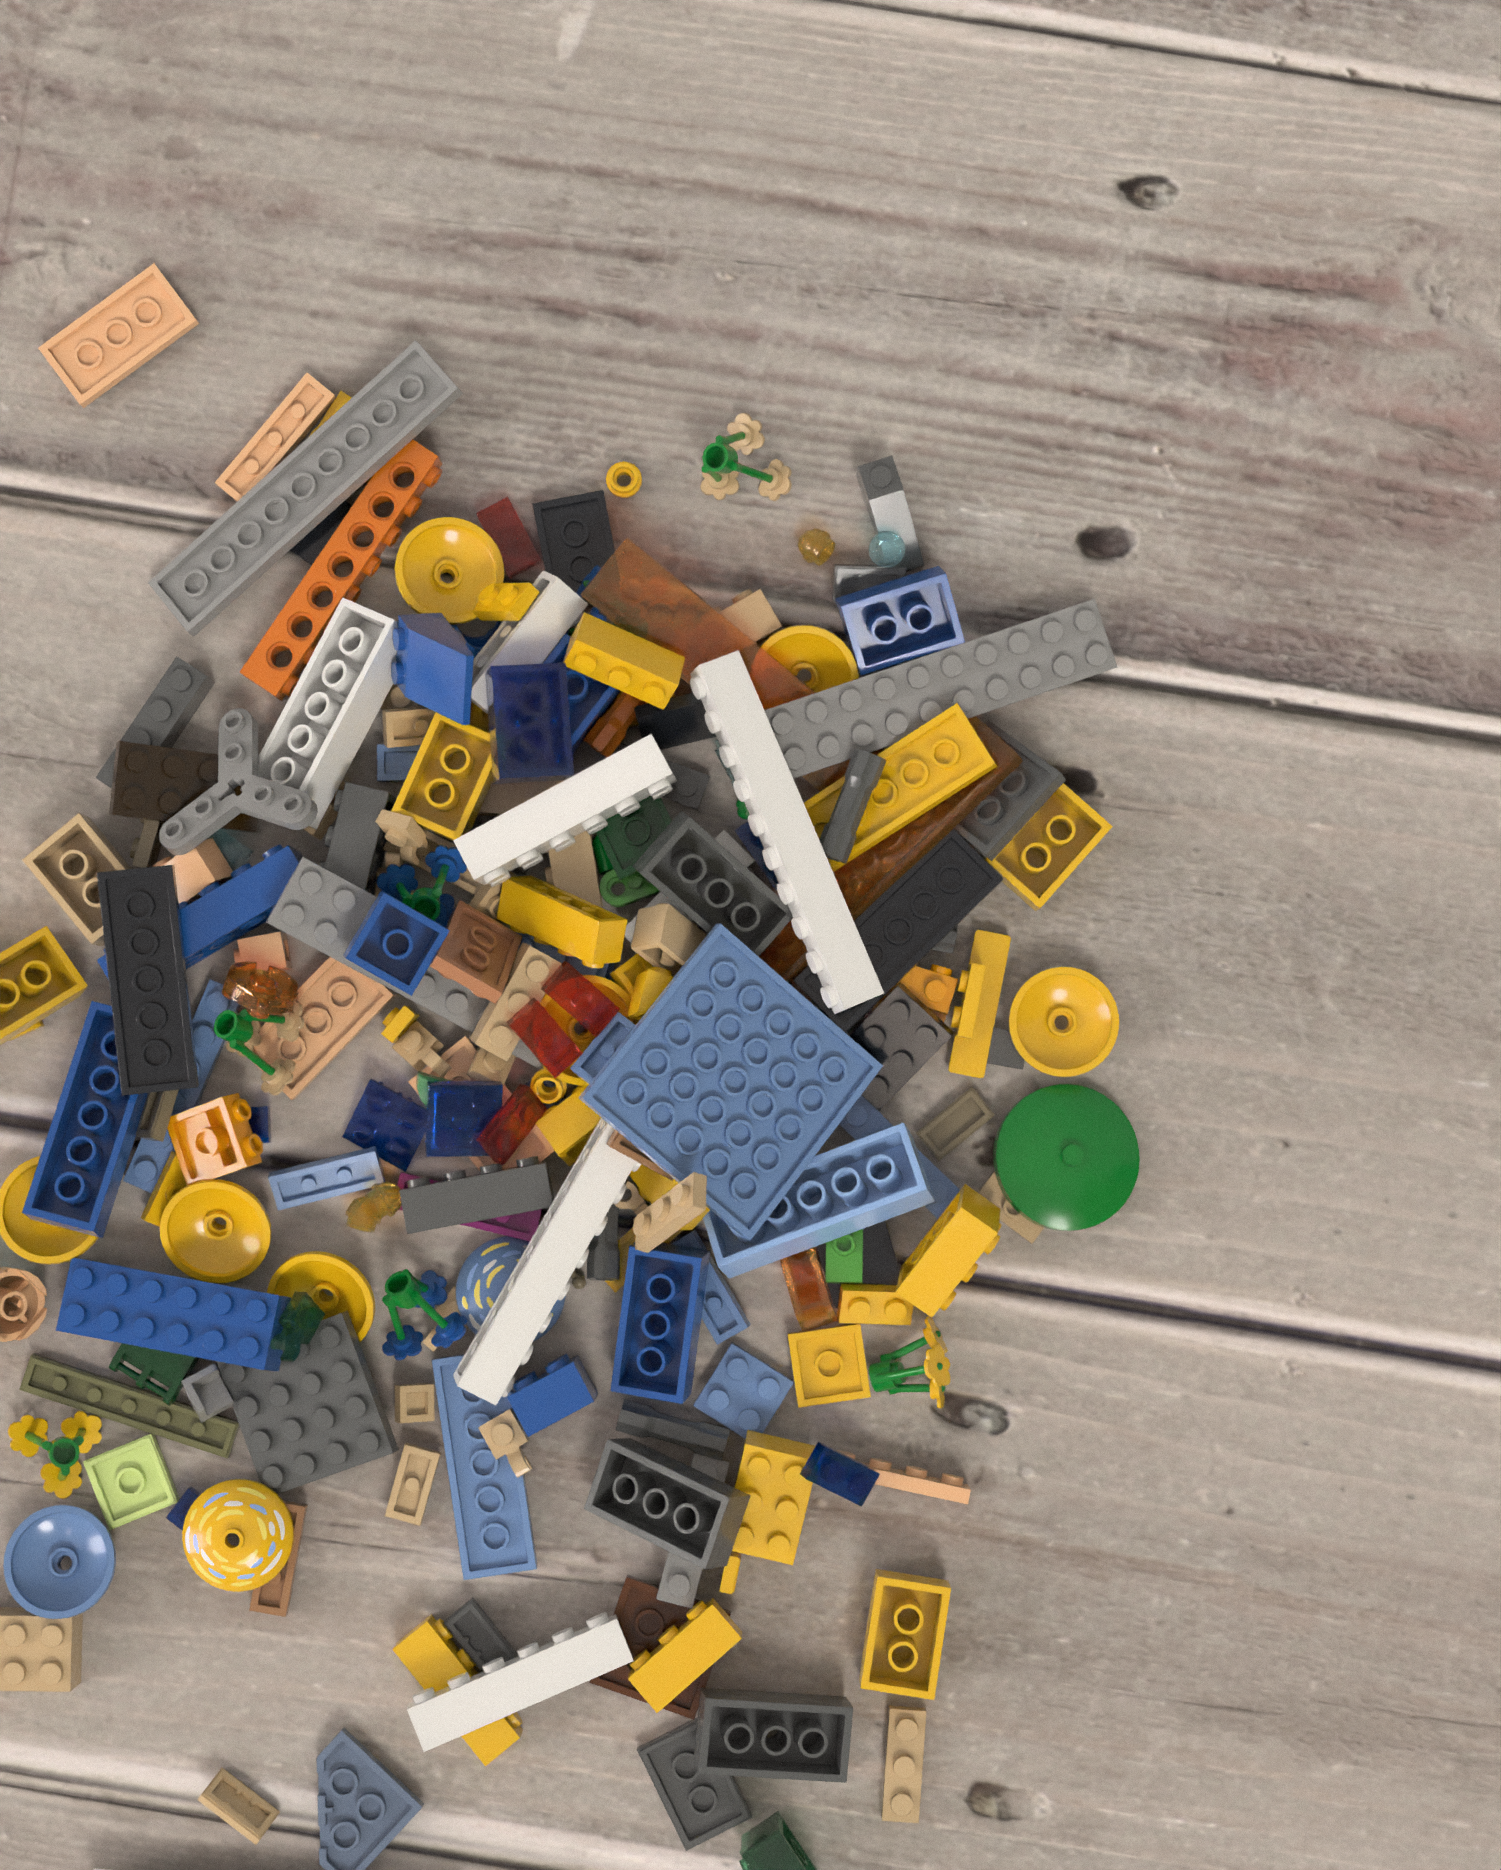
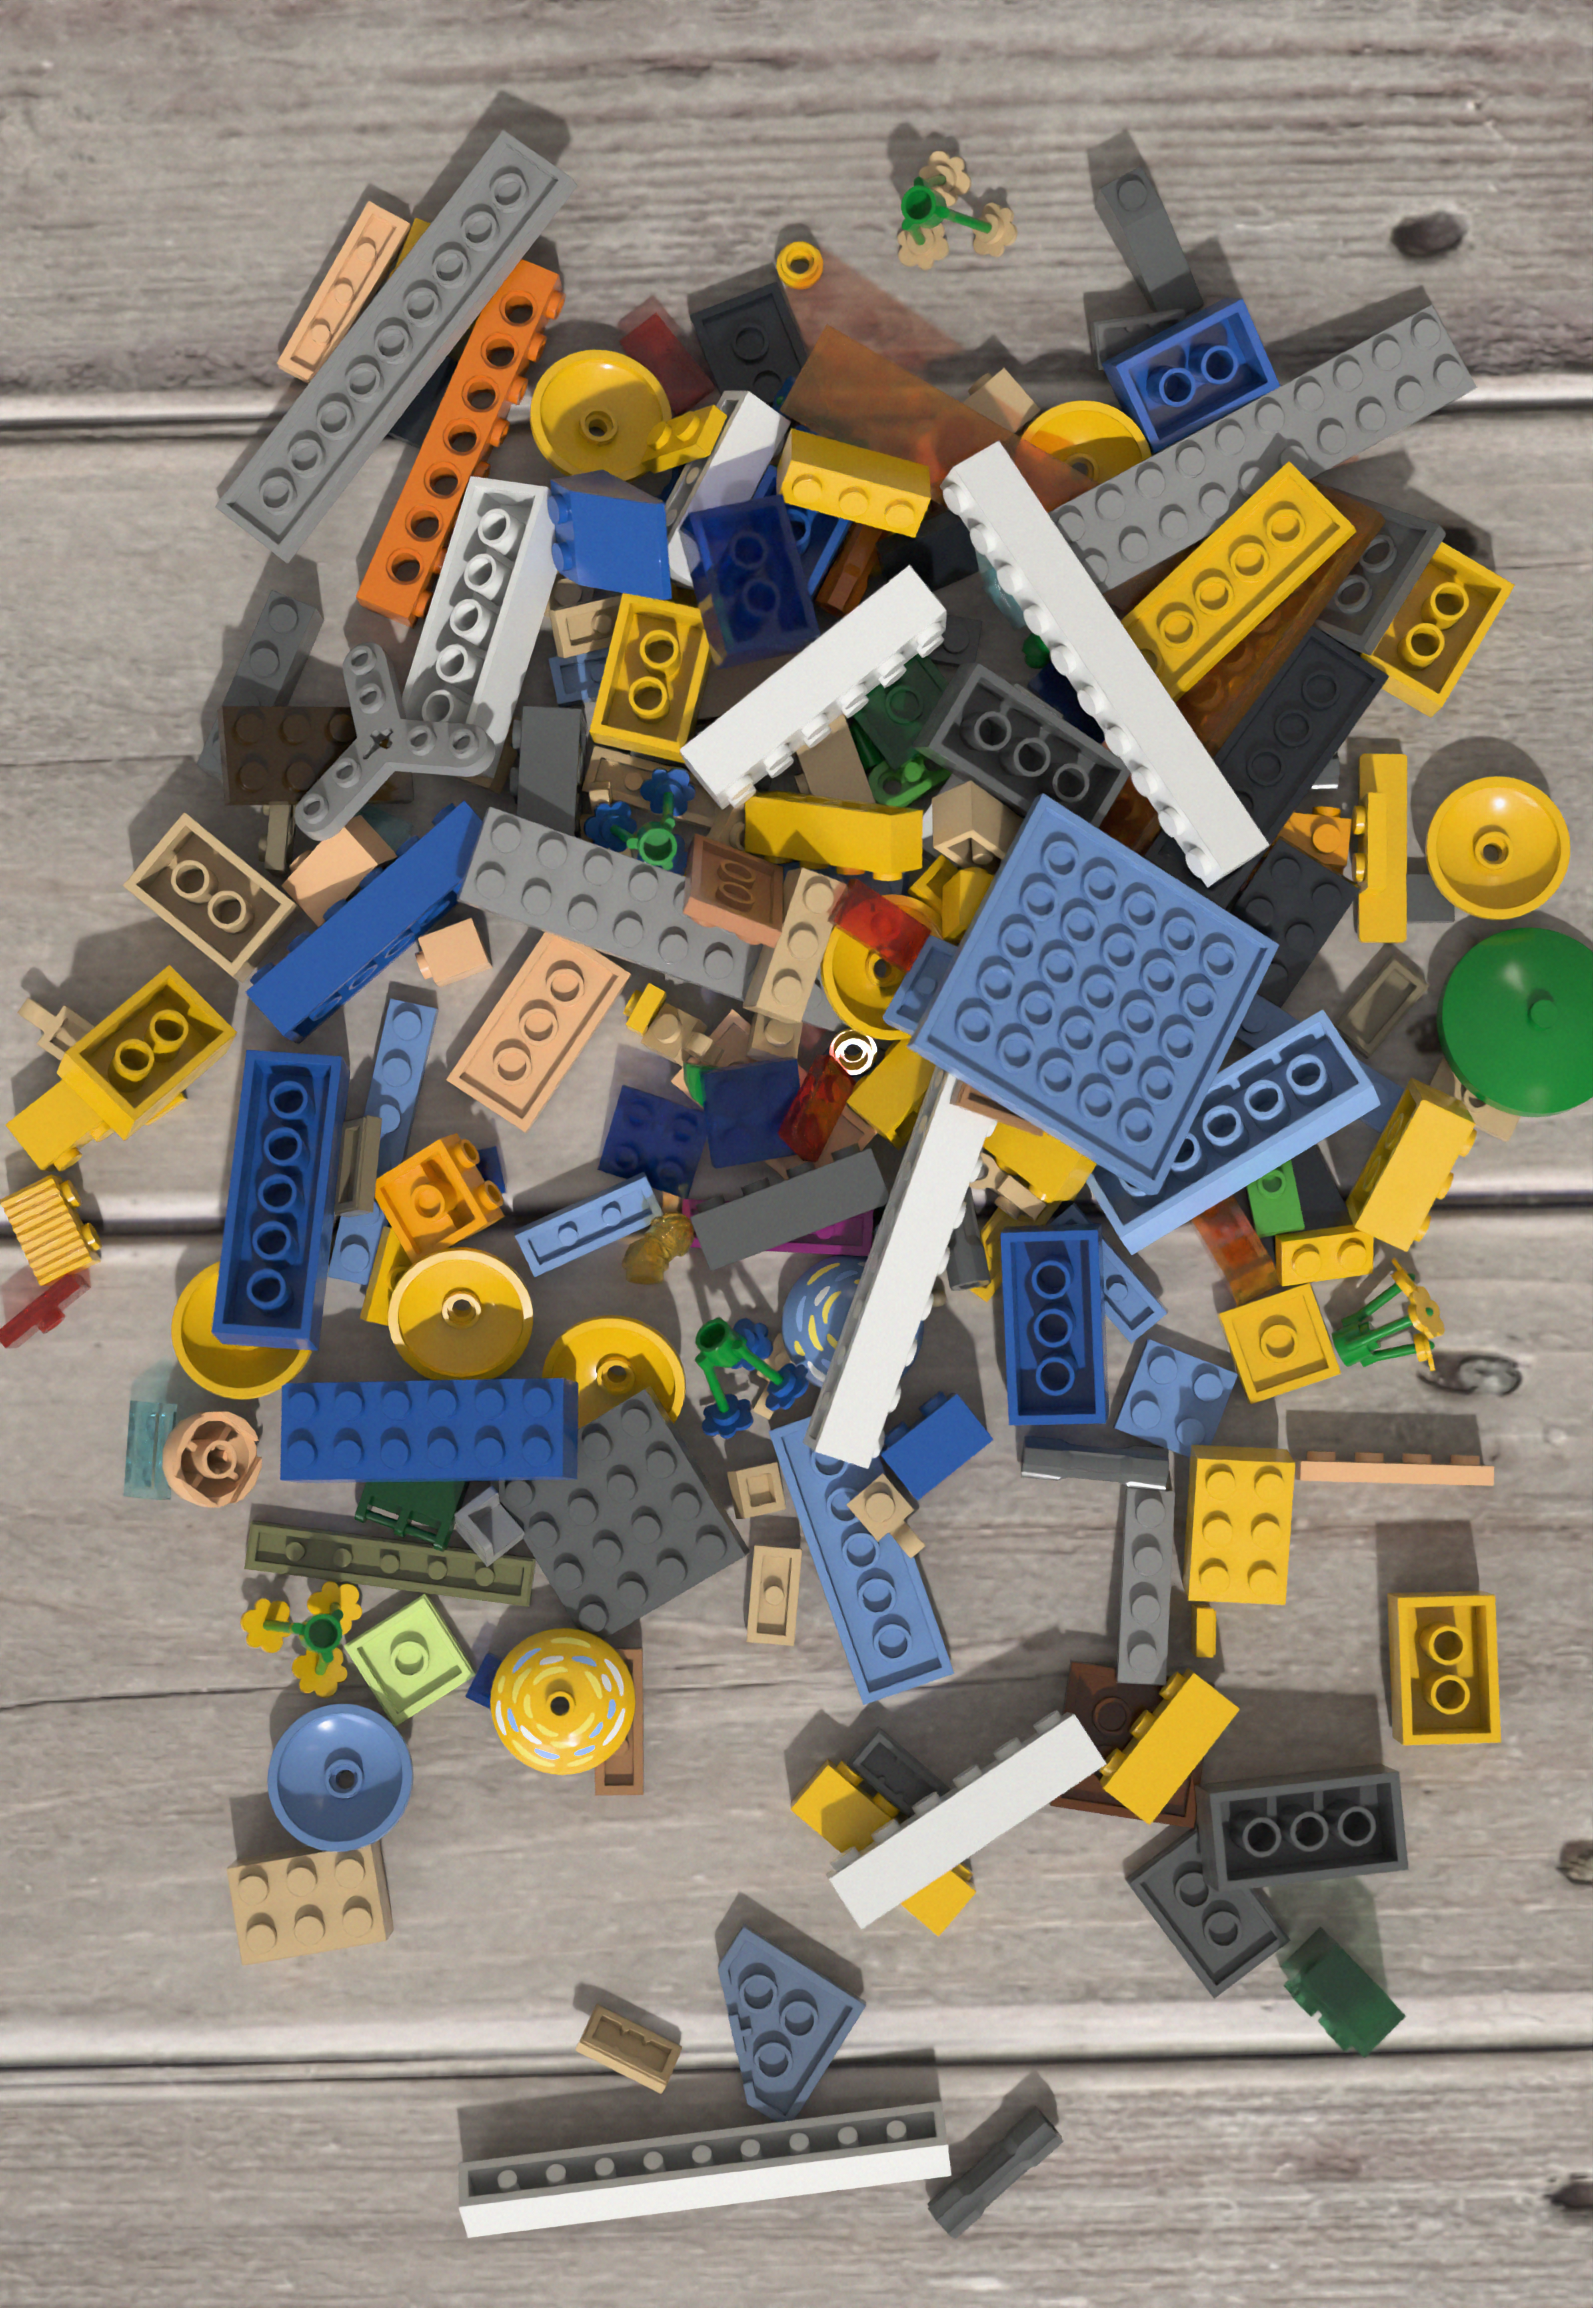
camera: 10 degrees left, 0 degrees up
light nougat plate [38,263,199,408] -> none
black plate [97,865,199,1096] -> none
plant [214,1001,304,1096] -> none
clear orange plate [222,961,299,1019] -> none
clear green plate [270,1291,325,1362] -> none
blue brick [343,890,450,996] -> none
tan plate [375,809,428,865] -> none
clear red plate [506,998,583,1078] -> none
dark grey brick [584,1438,751,1569] -> none
tan plate [633,1172,707,1253] -> none
clear yellow plate [798,528,835,566] -> none
clear blue plate [800,1441,880,1507] -> none
dark grey axle [819,749,886,864] -> none
clear light blue plate [869,531,905,567] -> none
tan plate [881,1705,927,1823] -> none

